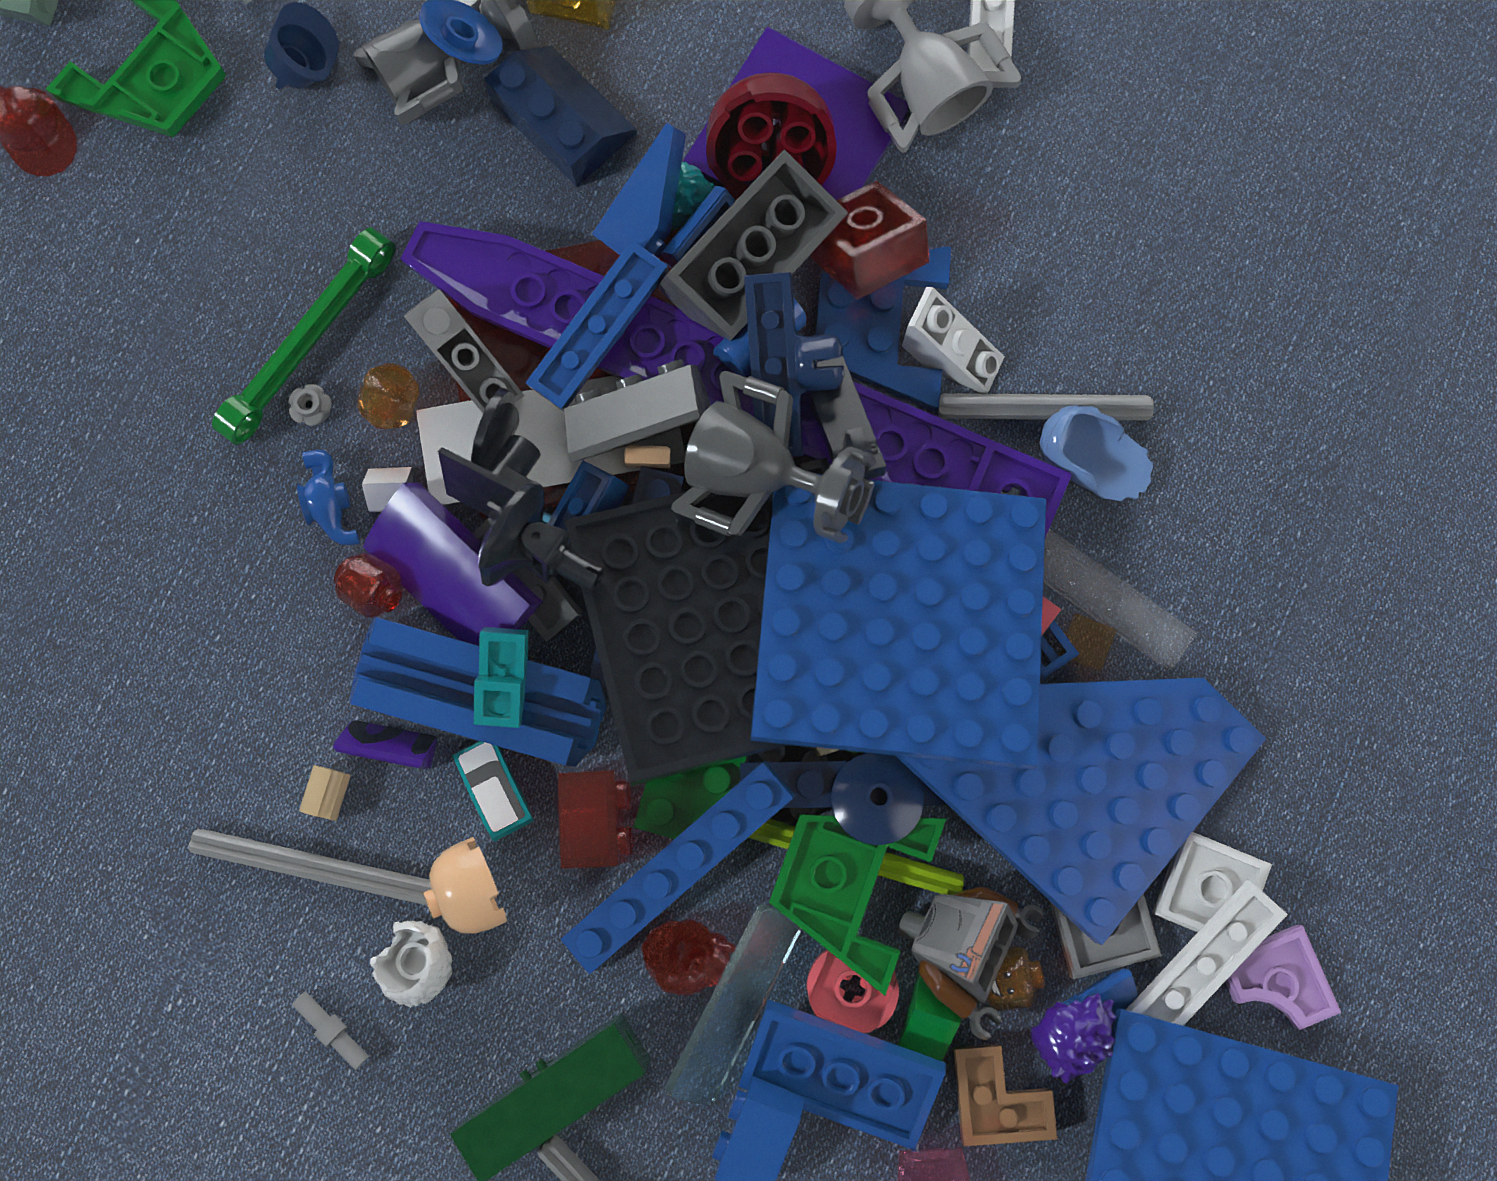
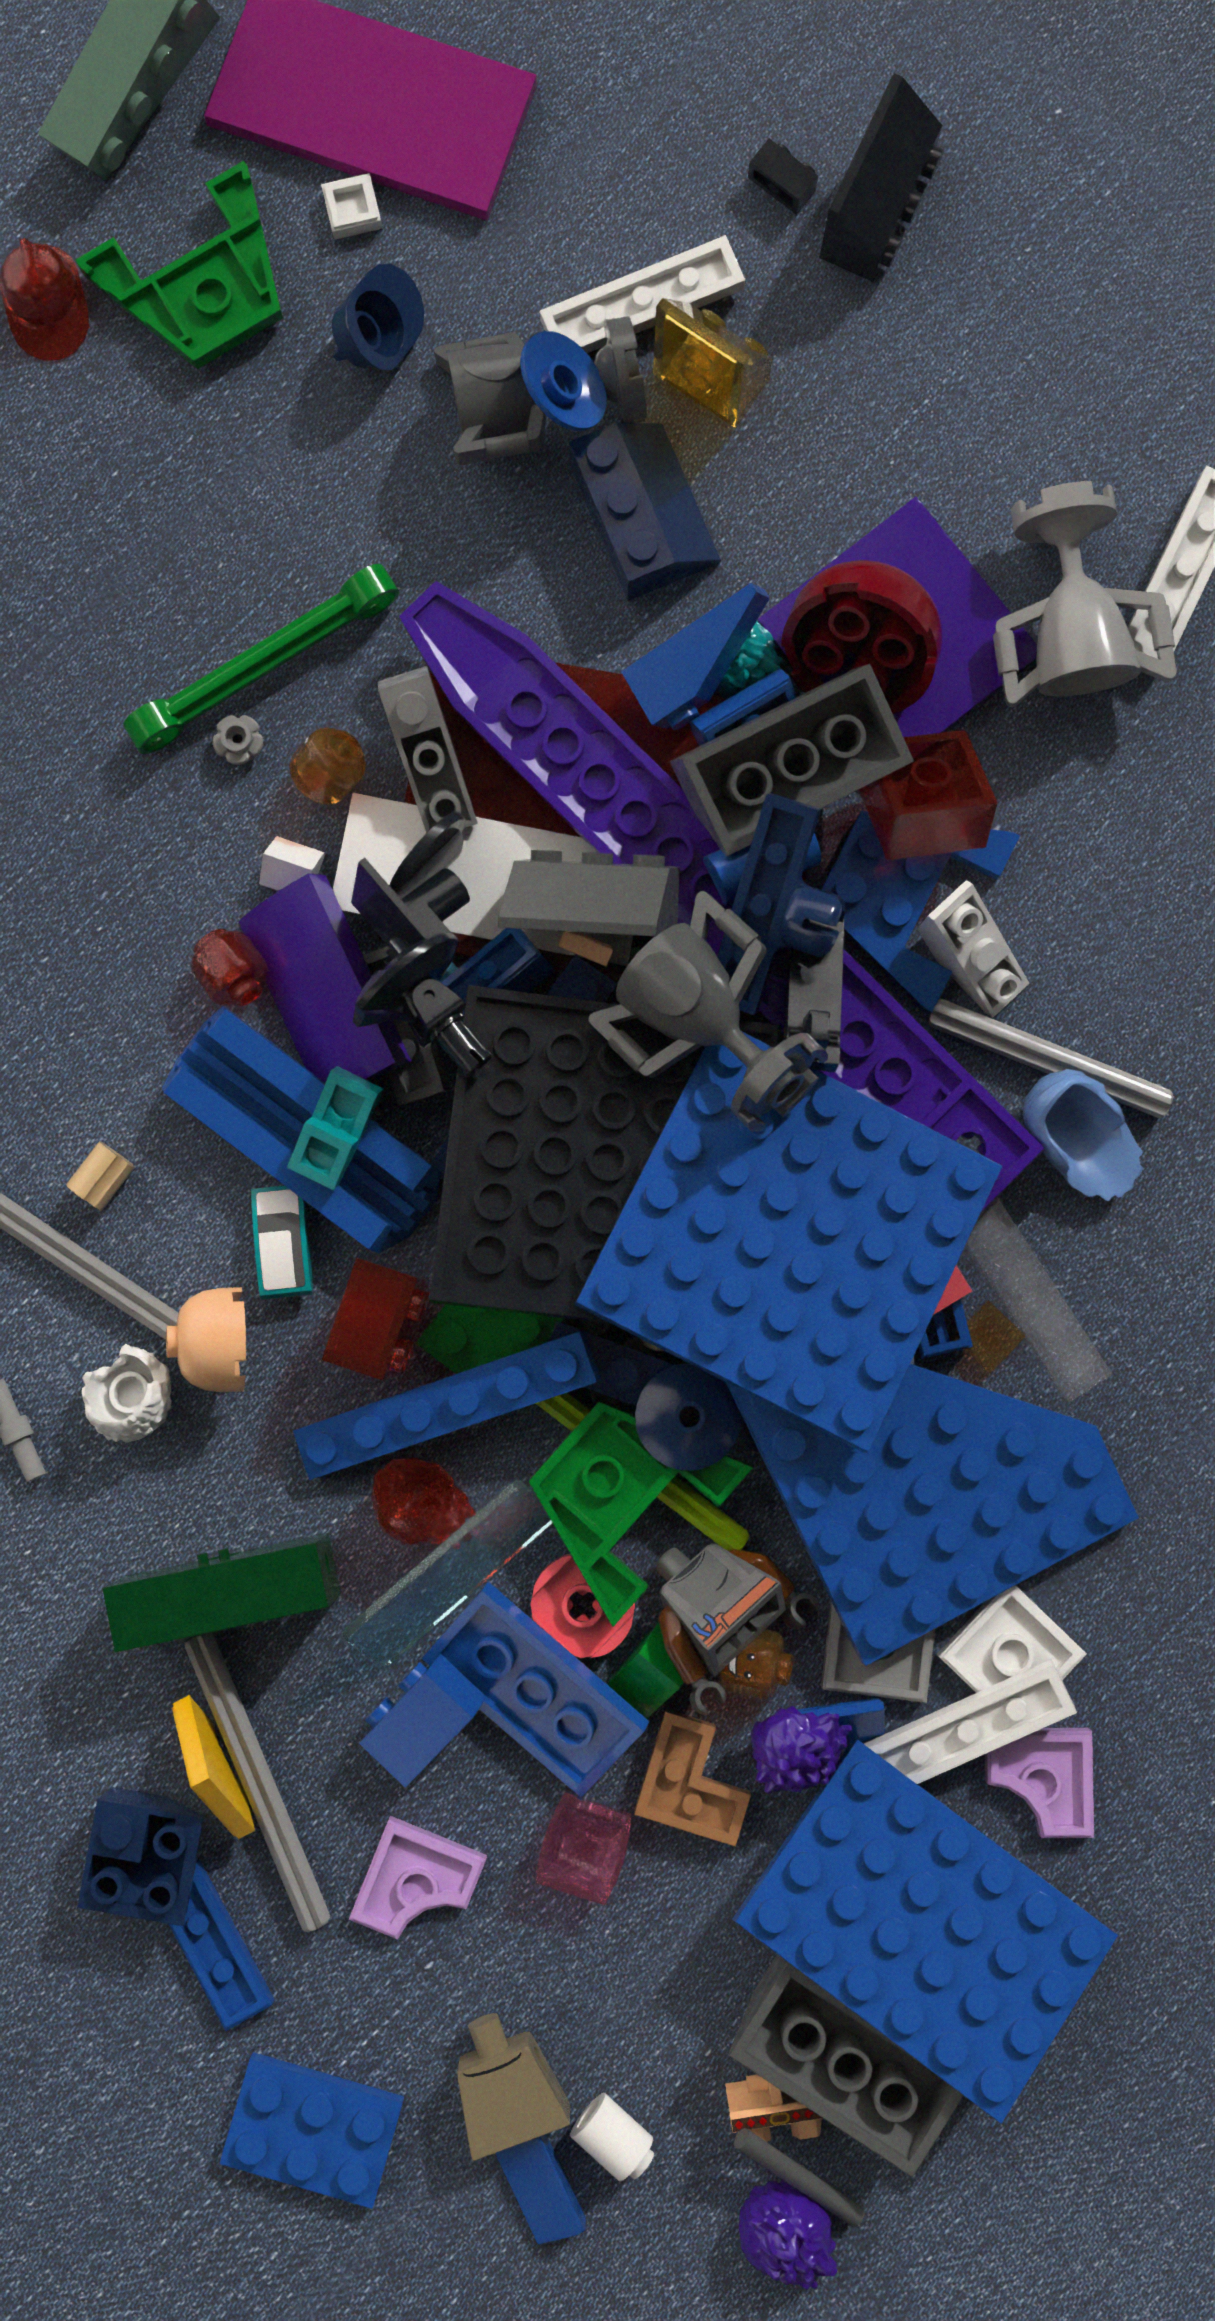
camera: 20 degrees right, 5 degrees up
blue piece [297,449,360,546] -> none
dark purple slope [333,720,437,770] -> none
blue plate [526,240,669,412] -> none

